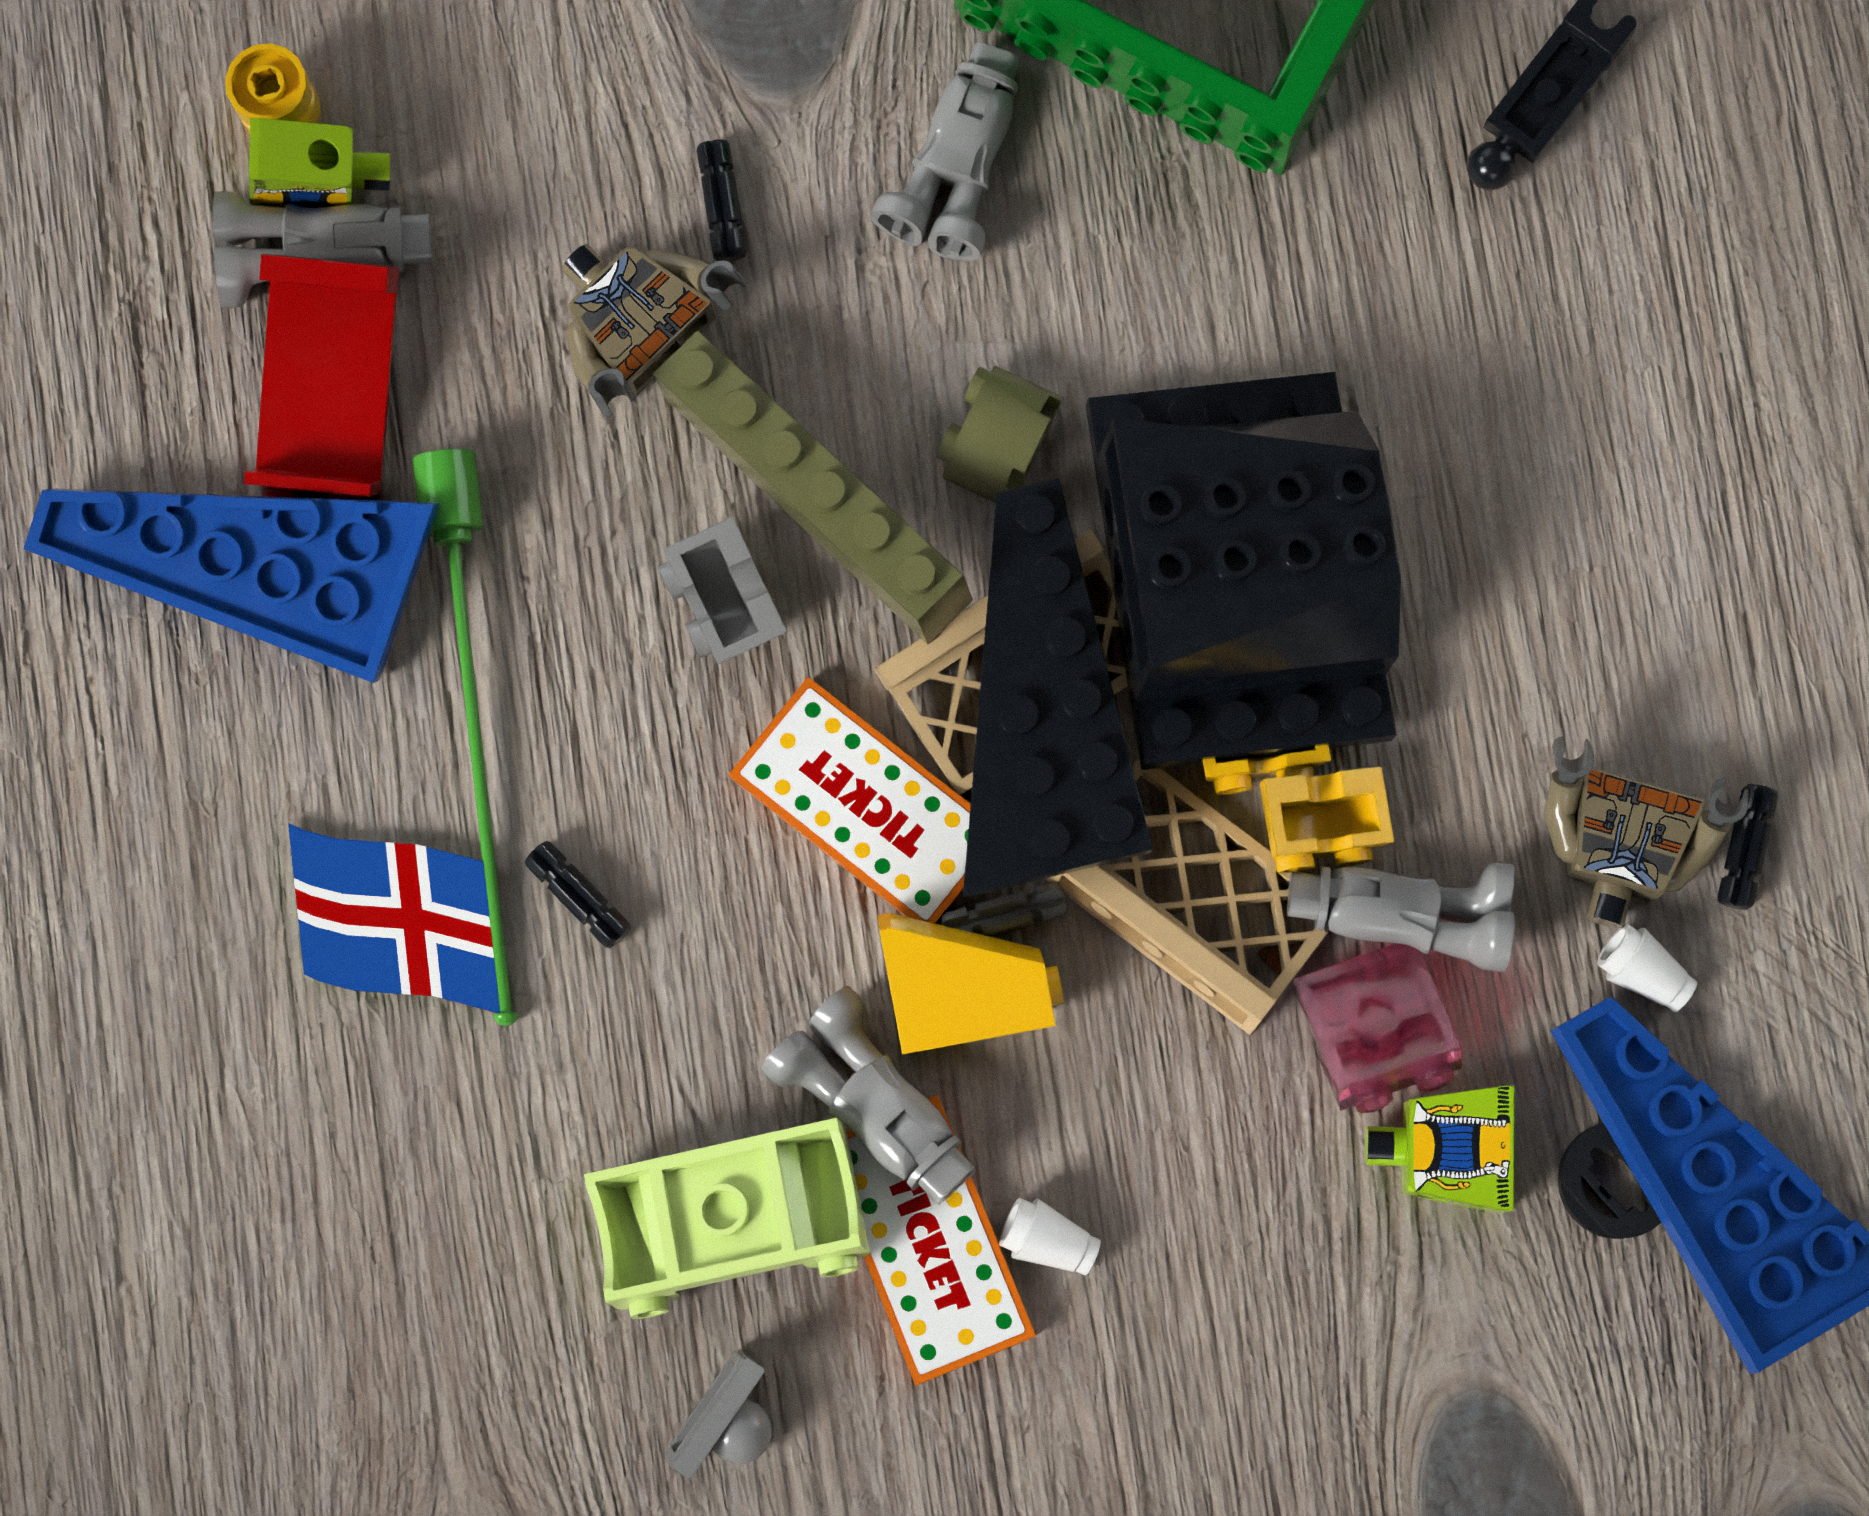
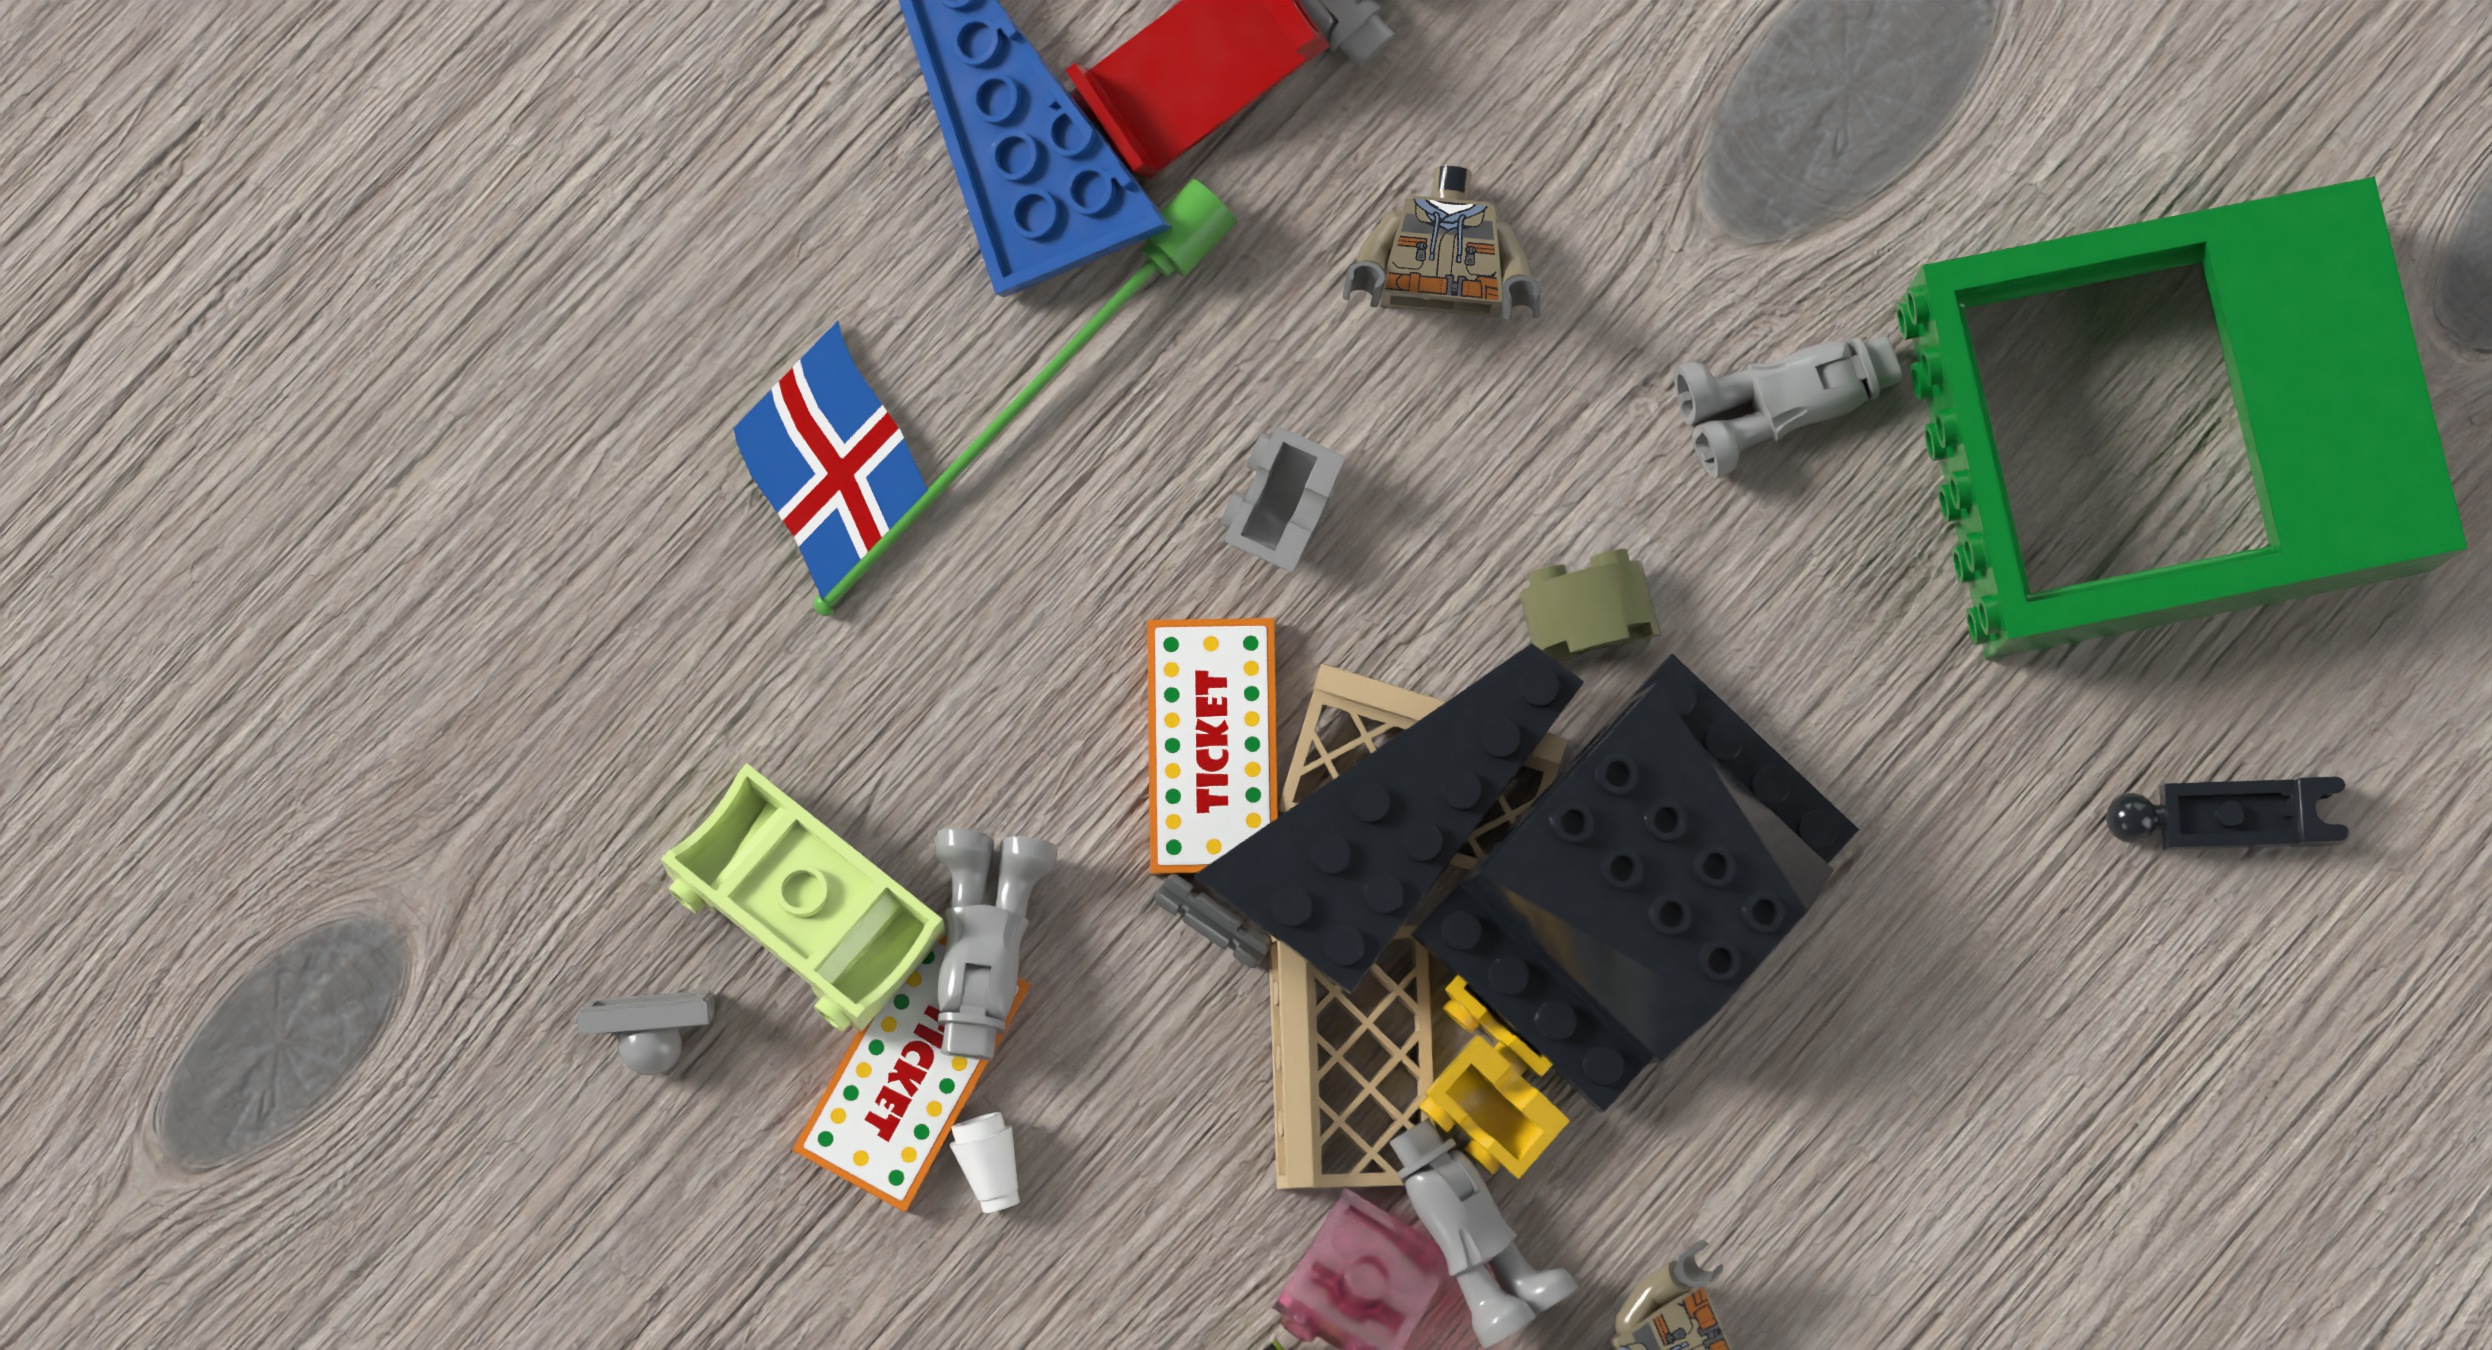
camera: 50 degrees right, 0 degrees up
black axle [525,841,631,949] -> none
olive brick [653,330,973,644] -> none
black axle [697,139,746,262] -> none
yellow slope [877,913,1064,1055] -> none
reddish brown piece [1257,945,1292,978] -> none

